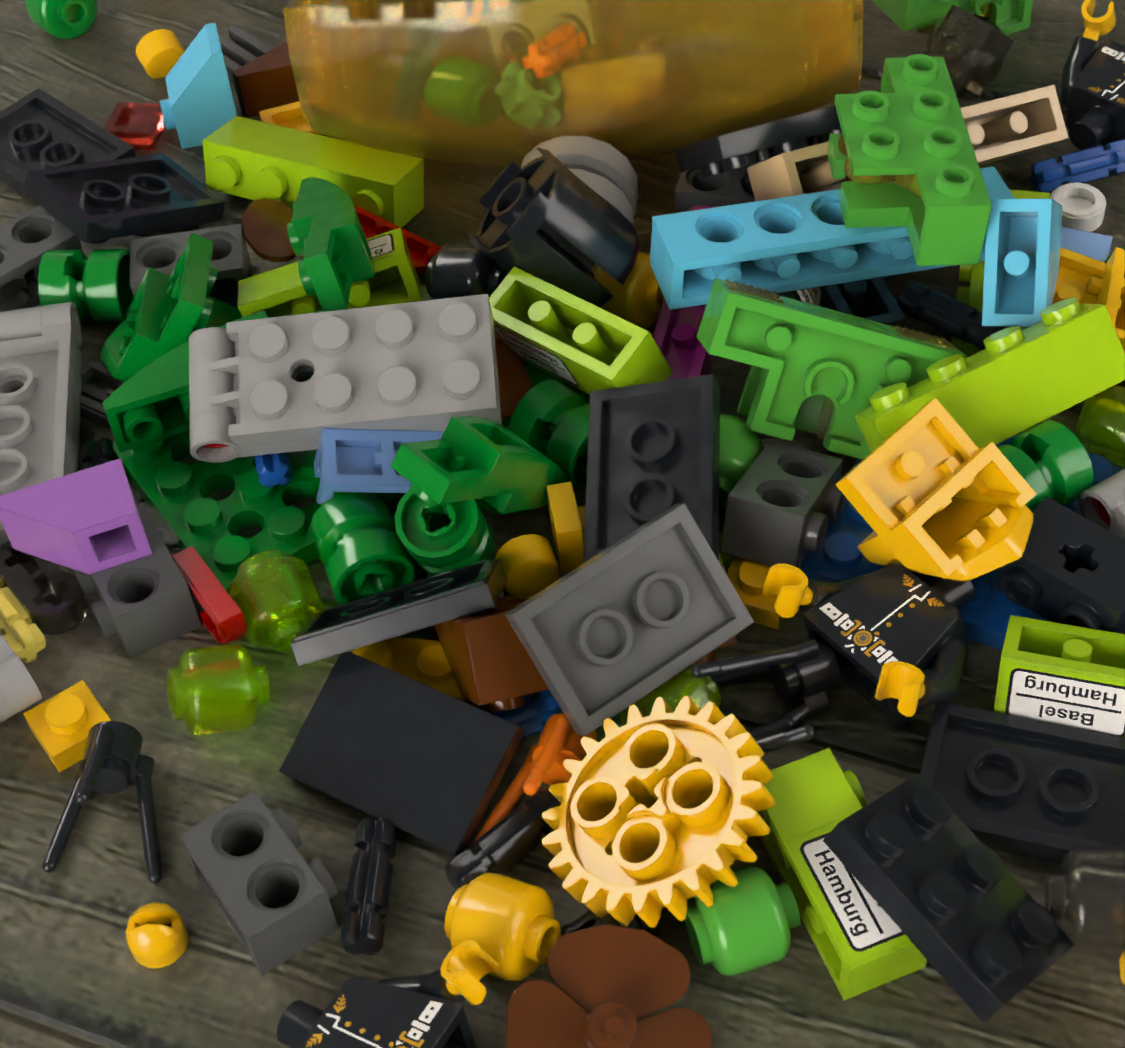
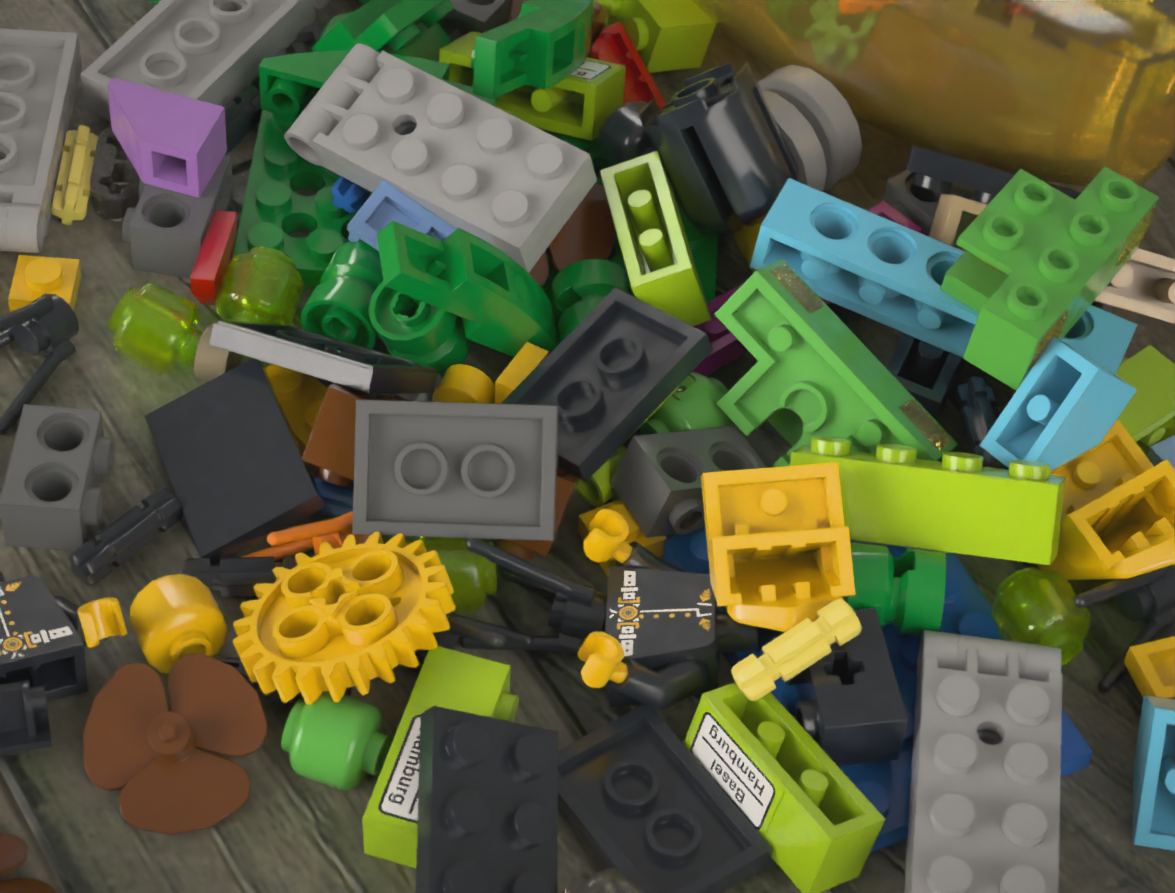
camera: 30 degrees right, 0 degrees up
none -> dark tan piece [194,325,243,382]
none -> light yellow axle [731,599,862,701]

